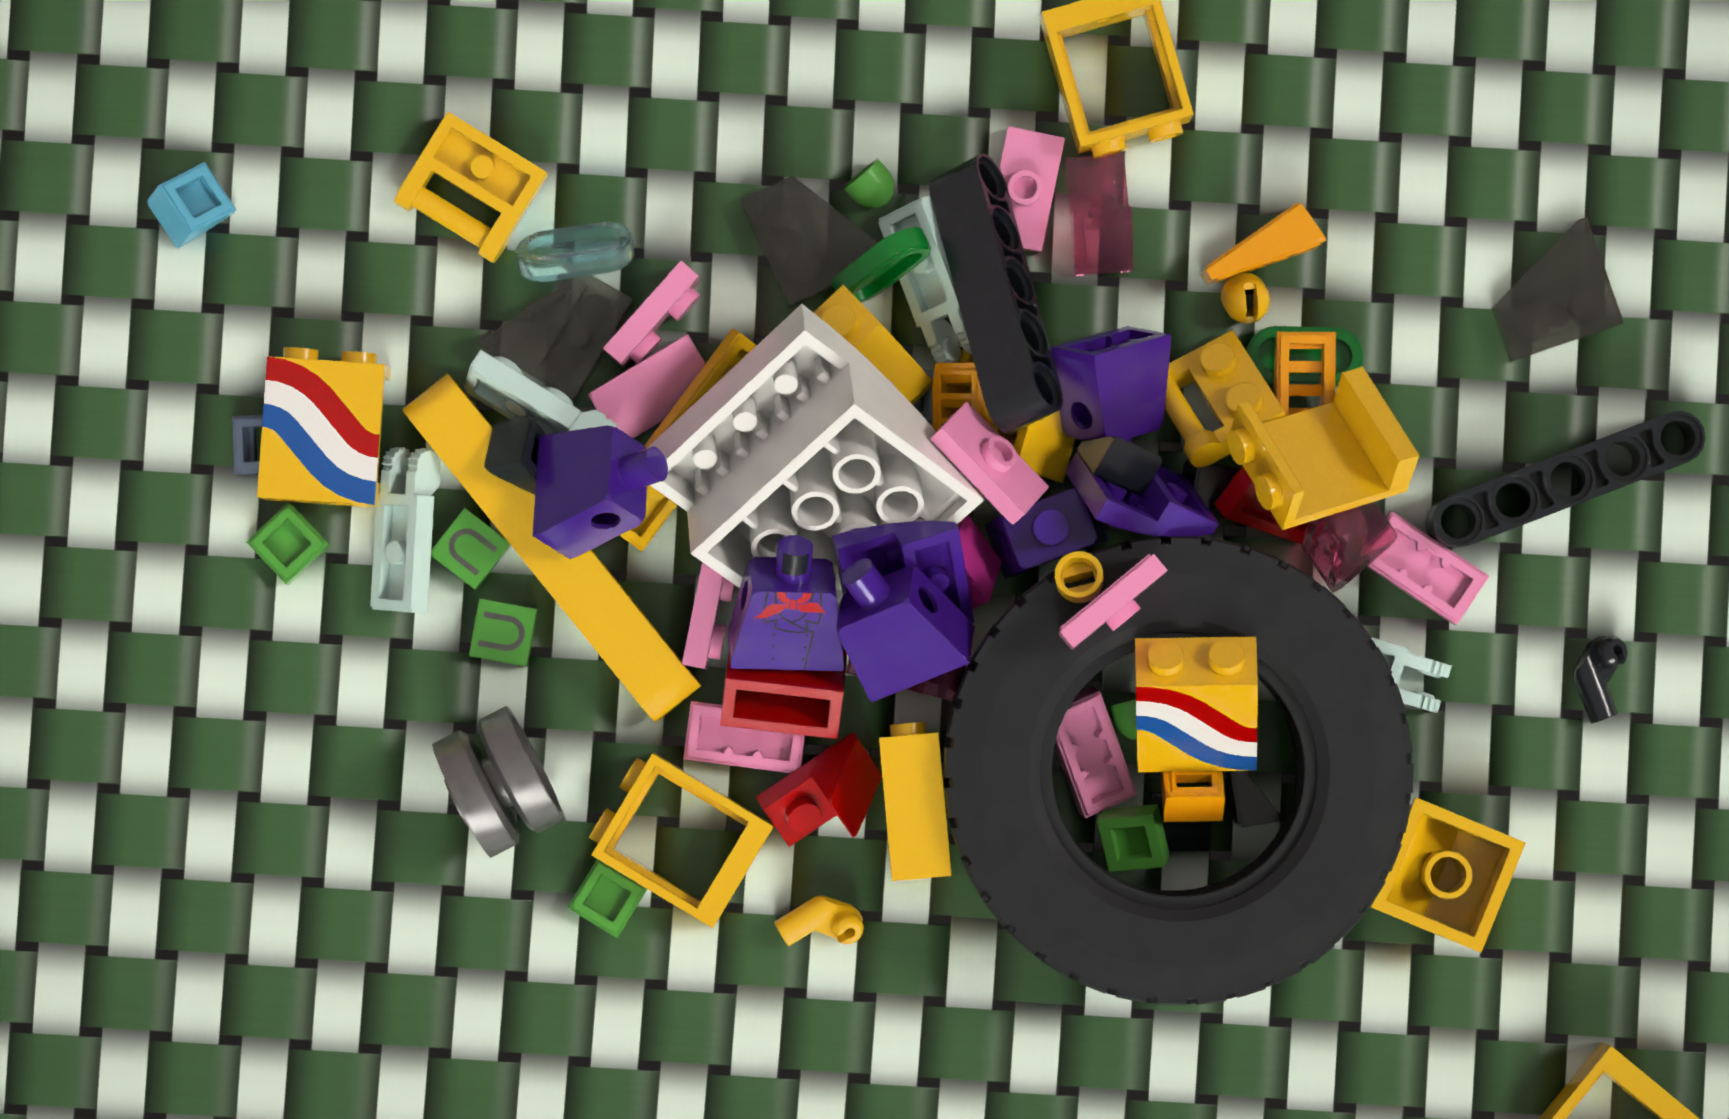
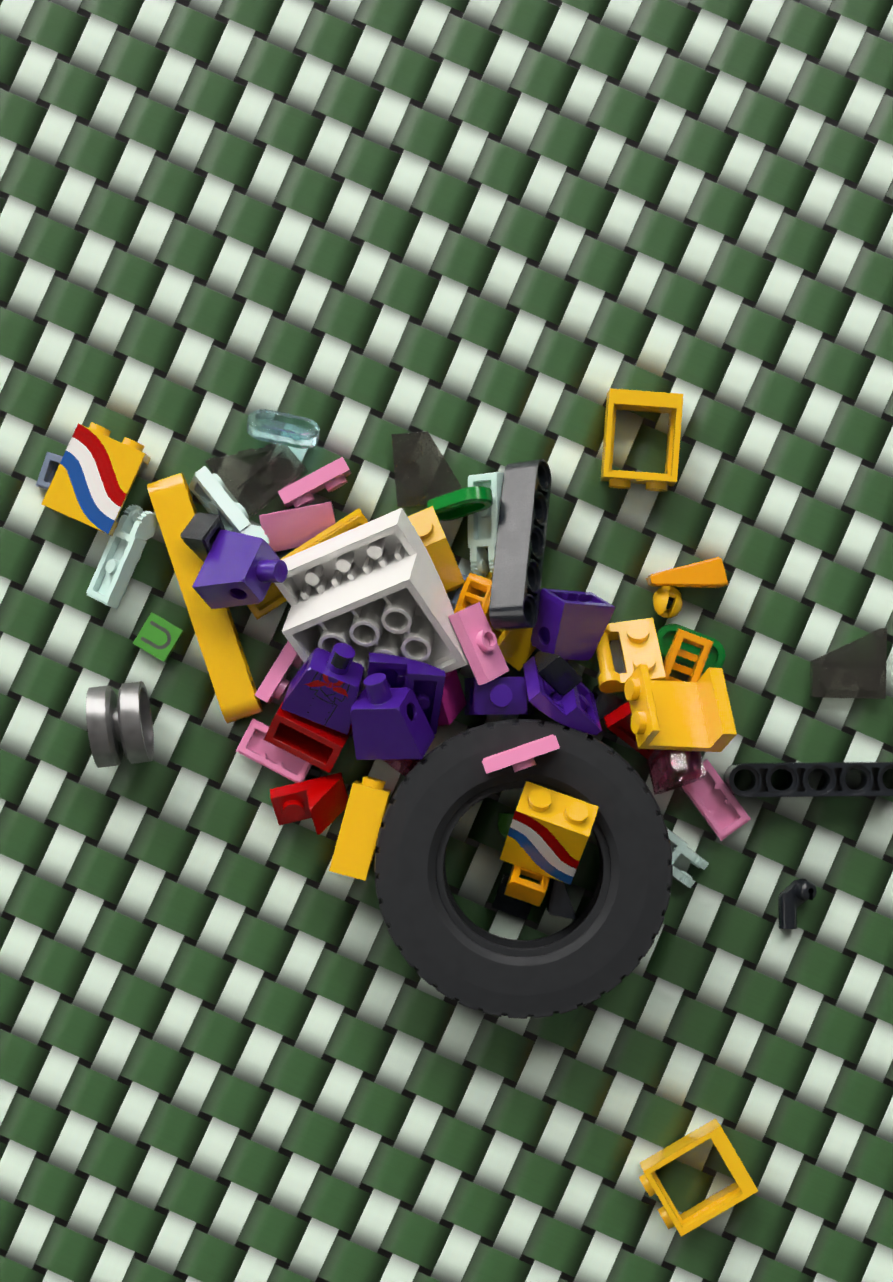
camera: 20 degrees right, 0 degrees up
medium azure slope [147,162,236,248] -> none
bright green tile [246,502,331,585] -> none
yellow plate [394,112,549,263] -> none
bright green tile [431,508,511,590] -> none
bright green tile [567,859,648,938] -> none
yellow window [589,753,774,928] -> none
yellow arm [774,895,864,946] -> none
bright green hinge [843,158,894,208] -> none
bright pink plate [999,126,1065,254] -> none
bright pink plate [1054,686,1138,819] -> none
yellow hinge [1055,551,1104,603] -> none
clear pink slope [1065,153,1133,276] -> none
bright green tile [1097,804,1170,872] -> none
yellow slope [1371,797,1526,953] -> none

